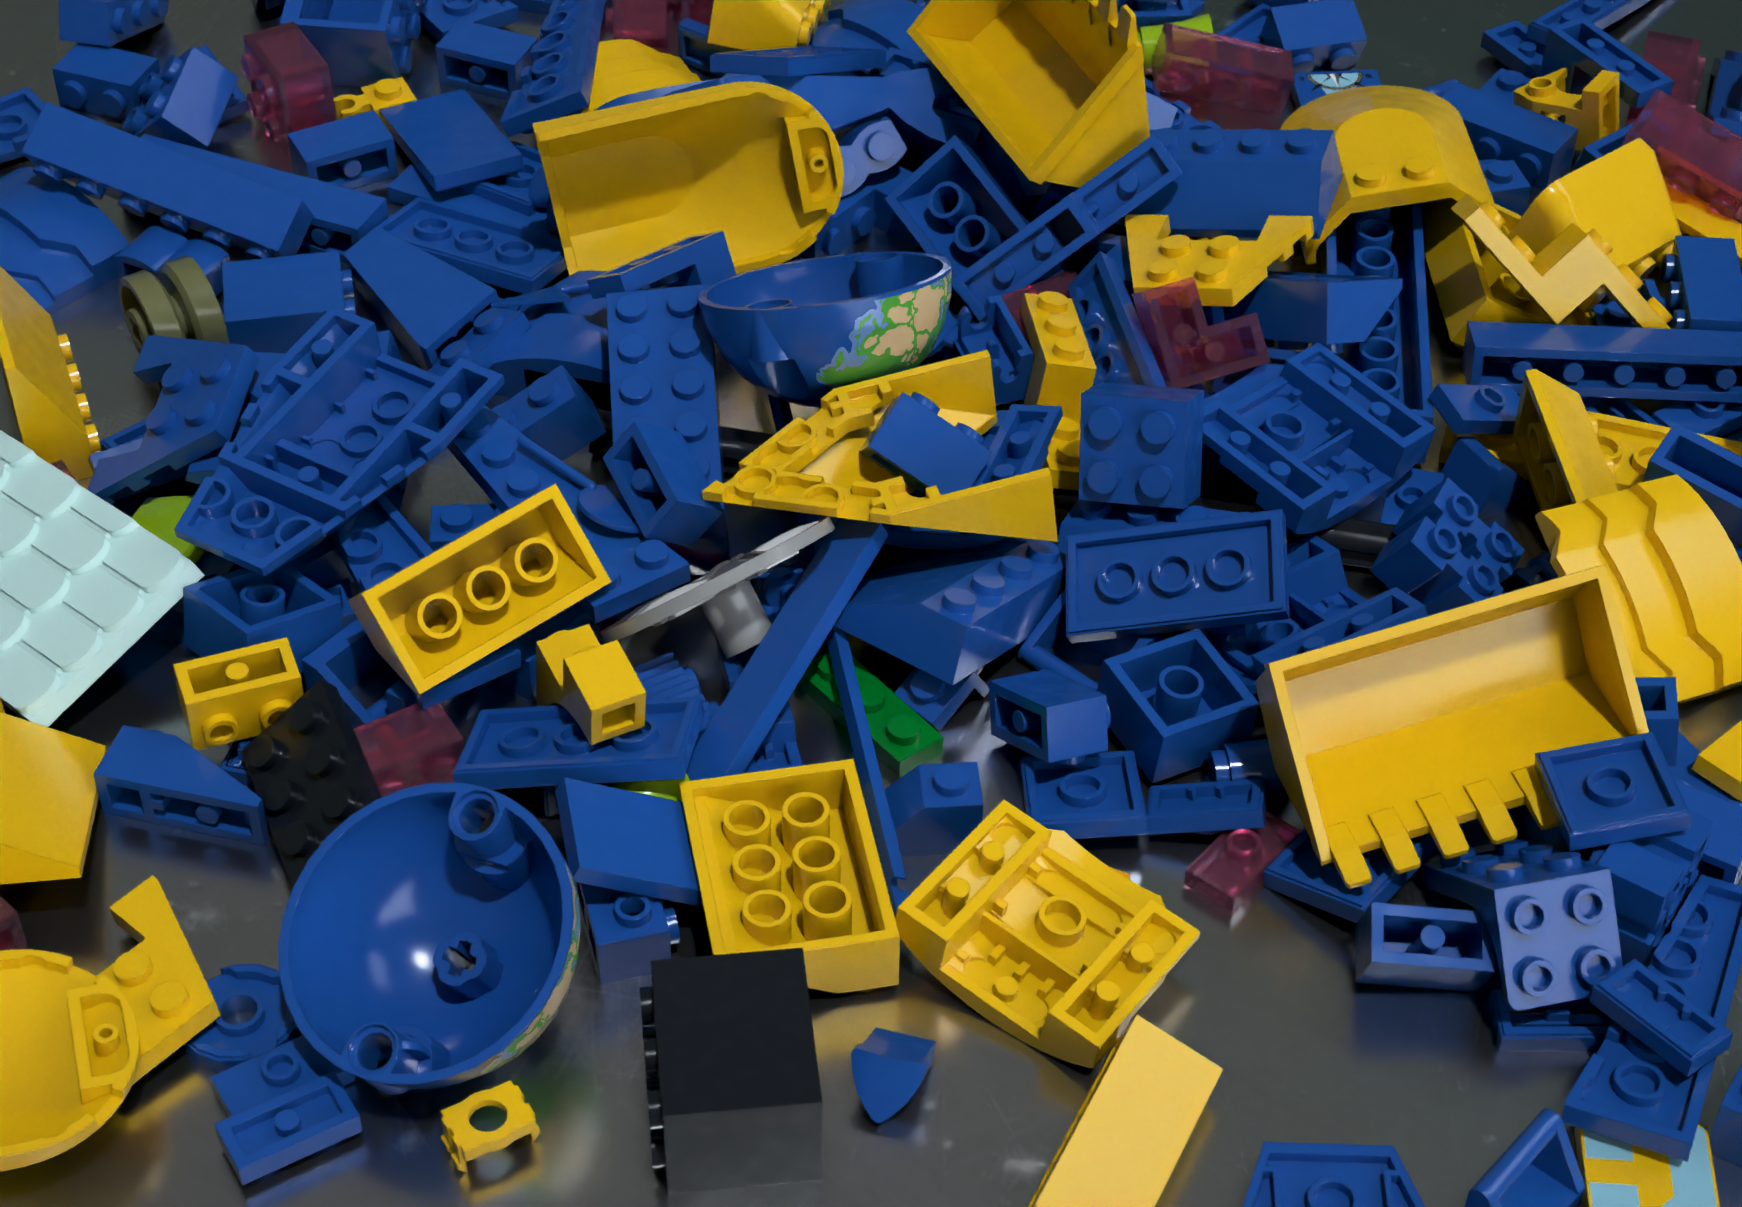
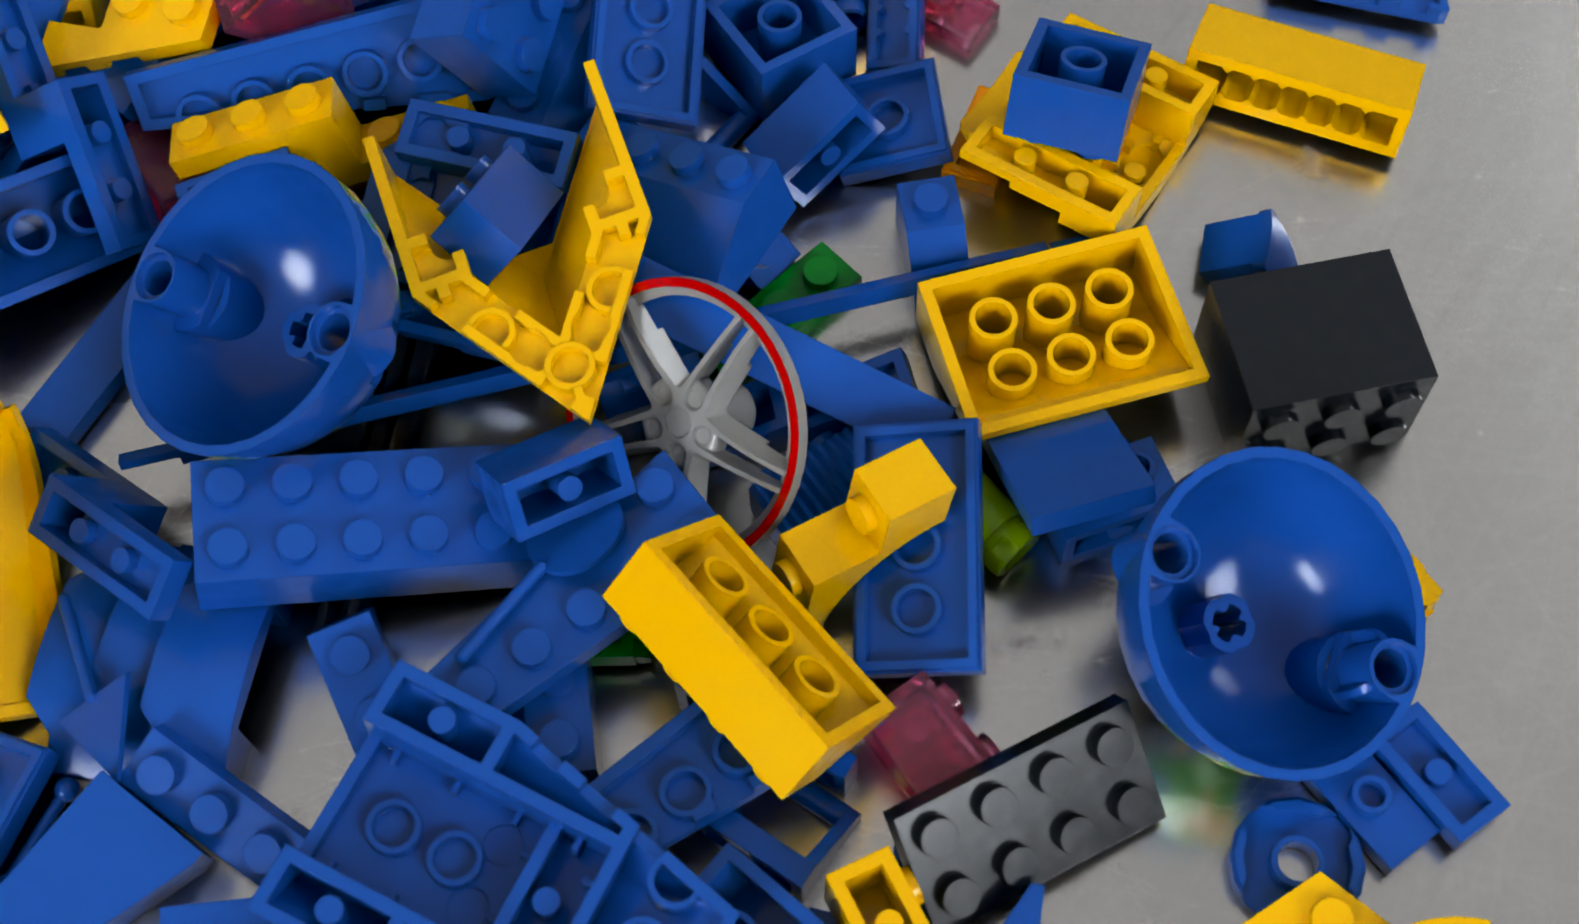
camera: 90 degrees left, 20 degrees up
none -> blue brick [1002,17,1152,162]

